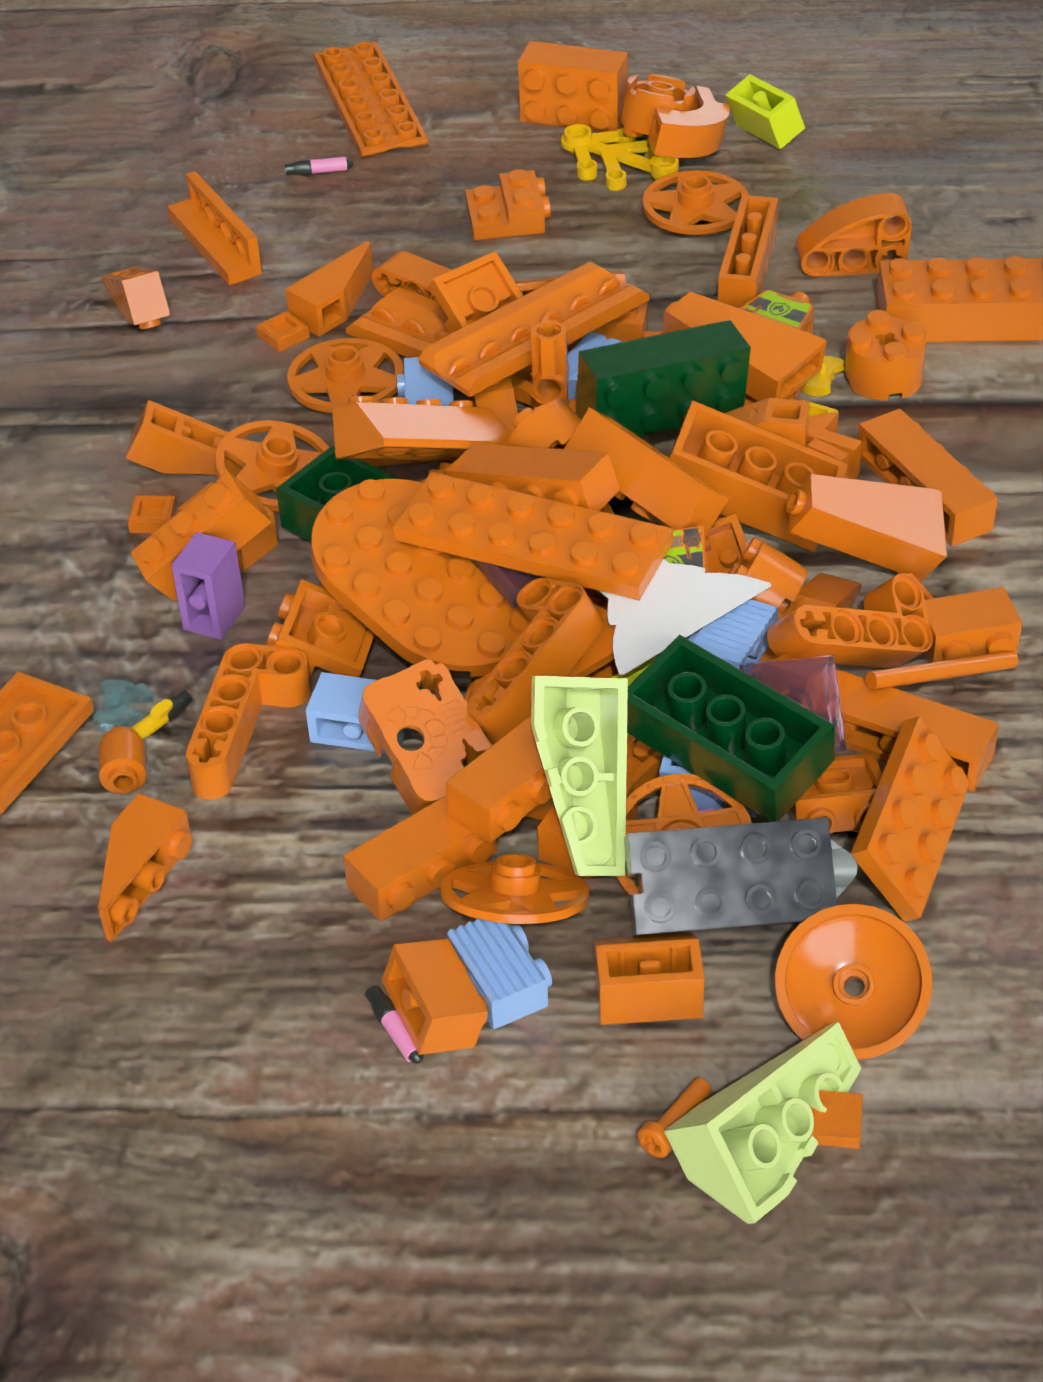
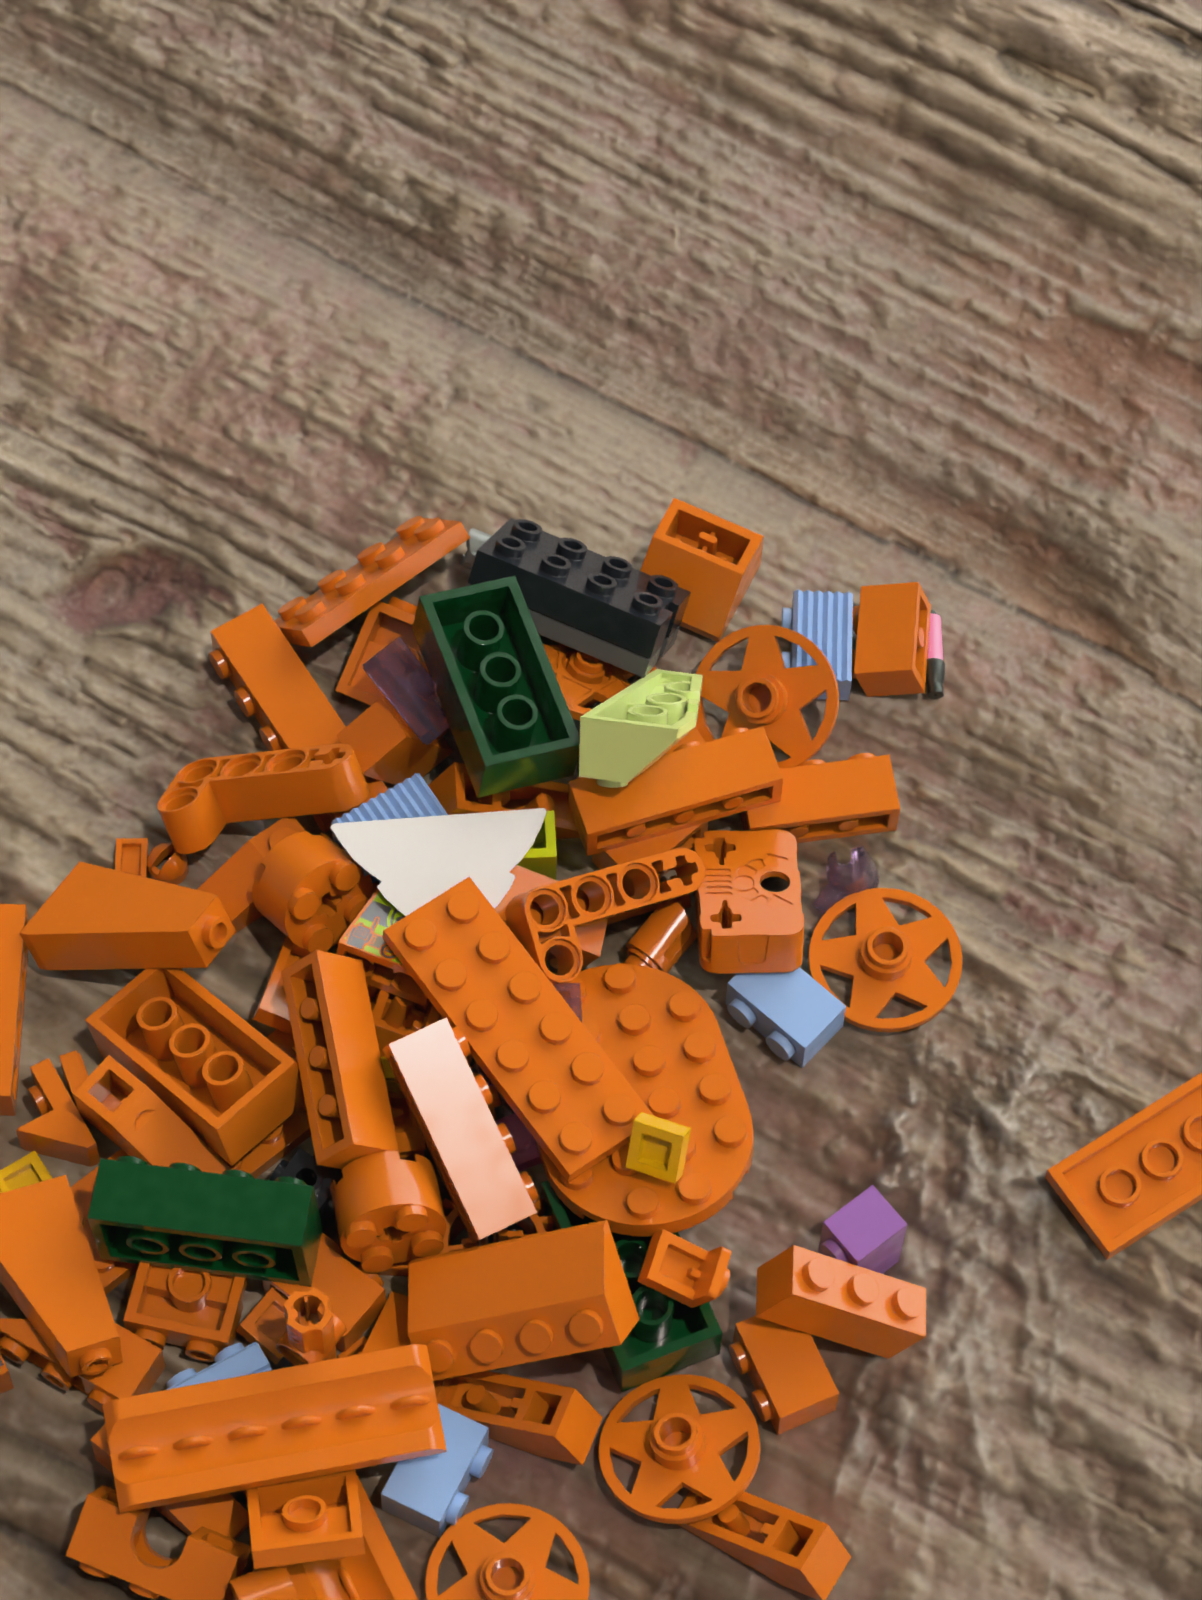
camera: 155 degrees left, 20 degrees up
clear light blue piece [93,679,153,733] -> none
orange slope [98,793,192,942] -> none
orange brick [99,726,146,794] -> none
orange tile [128,496,177,533] -> none
yellow piece [131,690,193,741] -> none
orange beam [186,643,311,800] -> none
orange plate [266,579,375,677] -> none
orange piece [637,1077,712,1158] -> none
yellowish green wedge [664,1022,861,1224] -> none
orange dish [775,904,932,1060] -> none
orange tile [809,1090,863,1149] -> none
orange bar [865,651,1018,690] -> none
orange brick [924,587,1022,663] -> none
none -> yellow tile [626,1112,691,1183]
none -> orange bracket [637,1229,731,1308]
none -> orange wheel [808,888,963,1032]
none -> piece [813,845,879,914]

